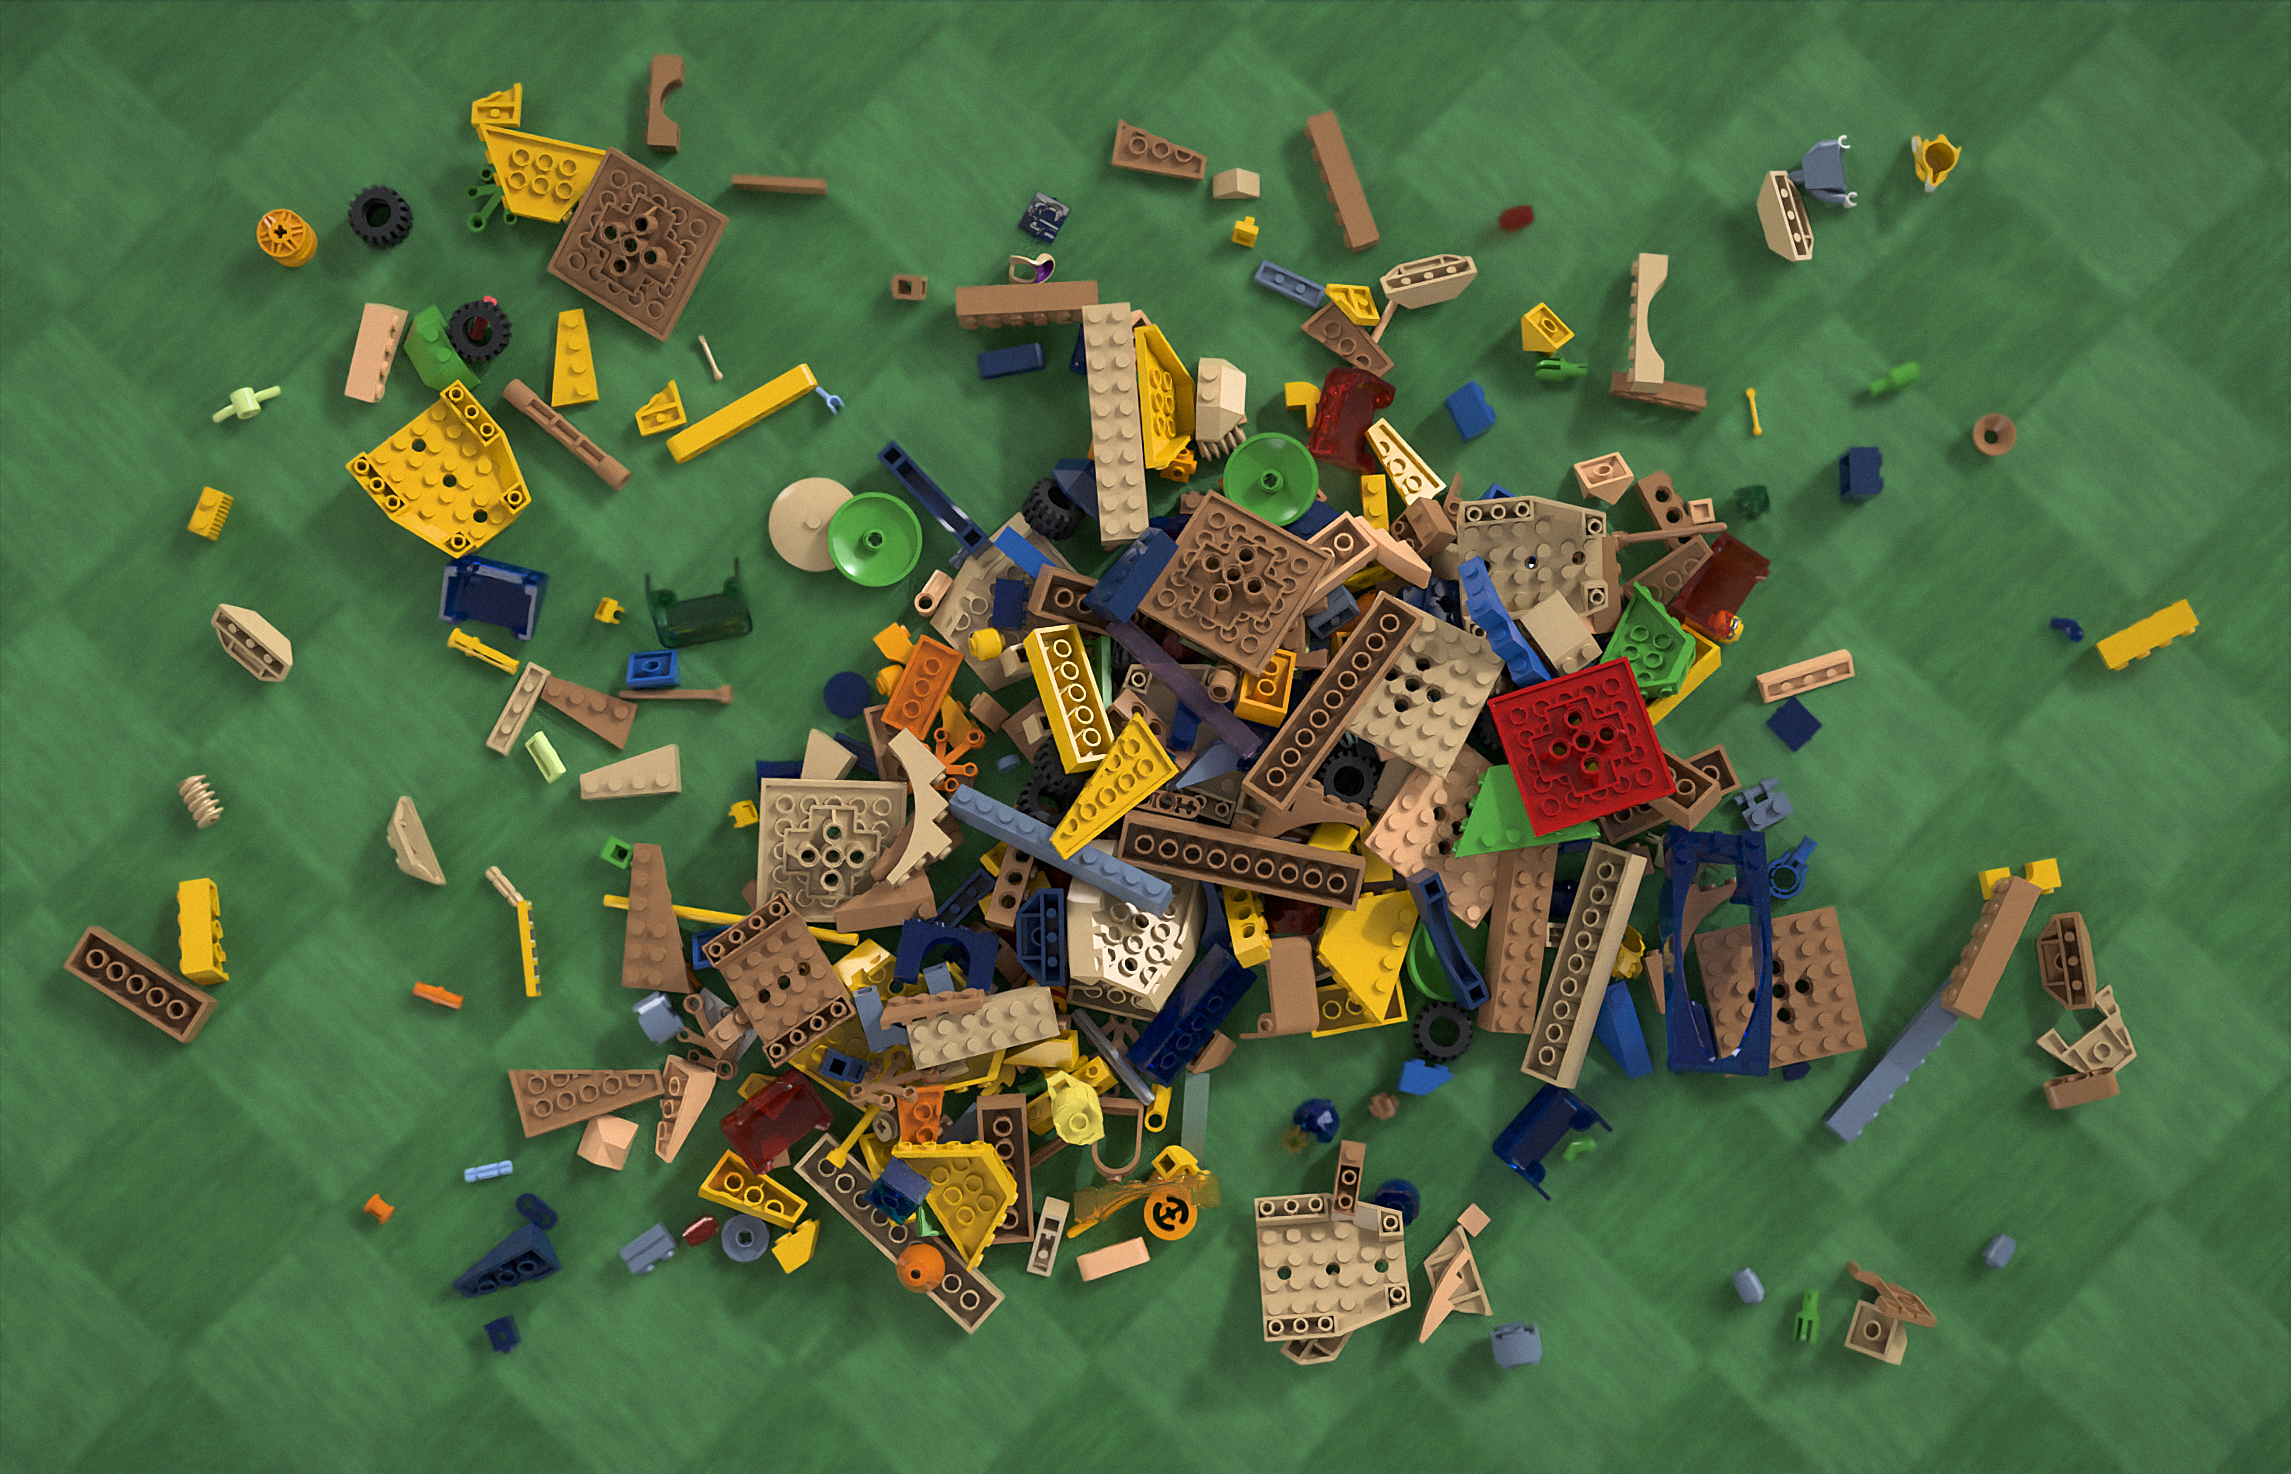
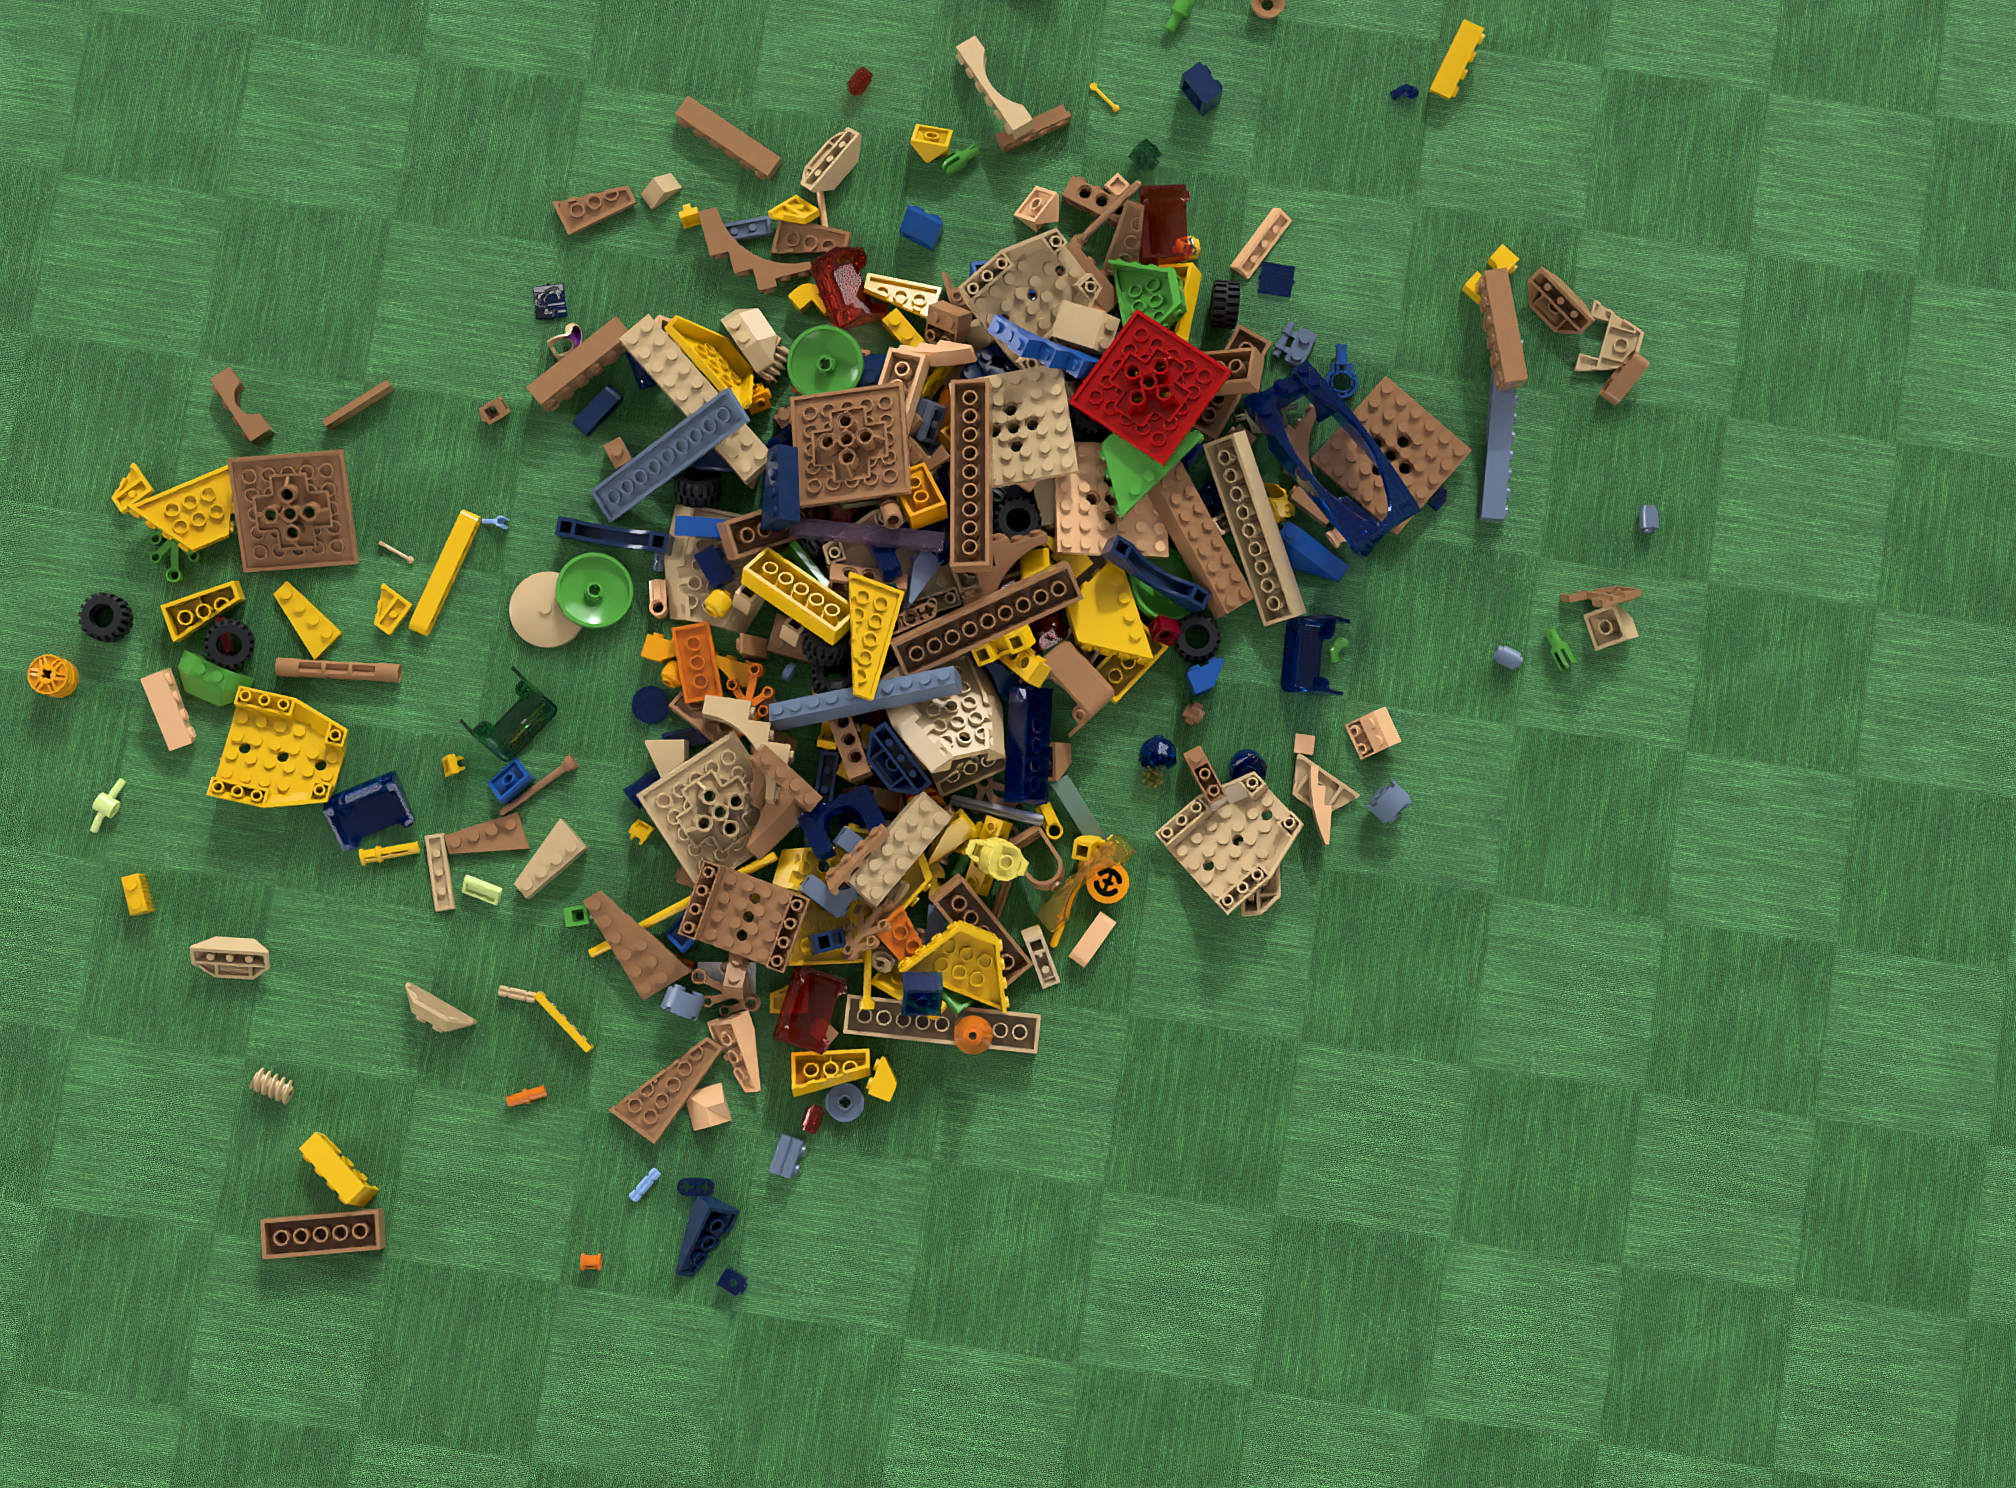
camera: 40 degrees left, 0 degrees up
none -> yellow wedge [160,581,245,642]
none -> sand blue plate [590,387,750,523]
none -> medium nougat torso [603,437,633,470]
none -> medium nougat arch [698,207,812,295]
none -> medium nougat arch [749,744,823,812]
none -> yellow arch [971,624,1036,667]
none -> dark red brick [1148,614,1181,646]
none -> black tyre [1209,279,1240,329]
none -> light nougat wheel [1325,524,1349,549]
none -> light nougat slope [1345,707,1402,760]

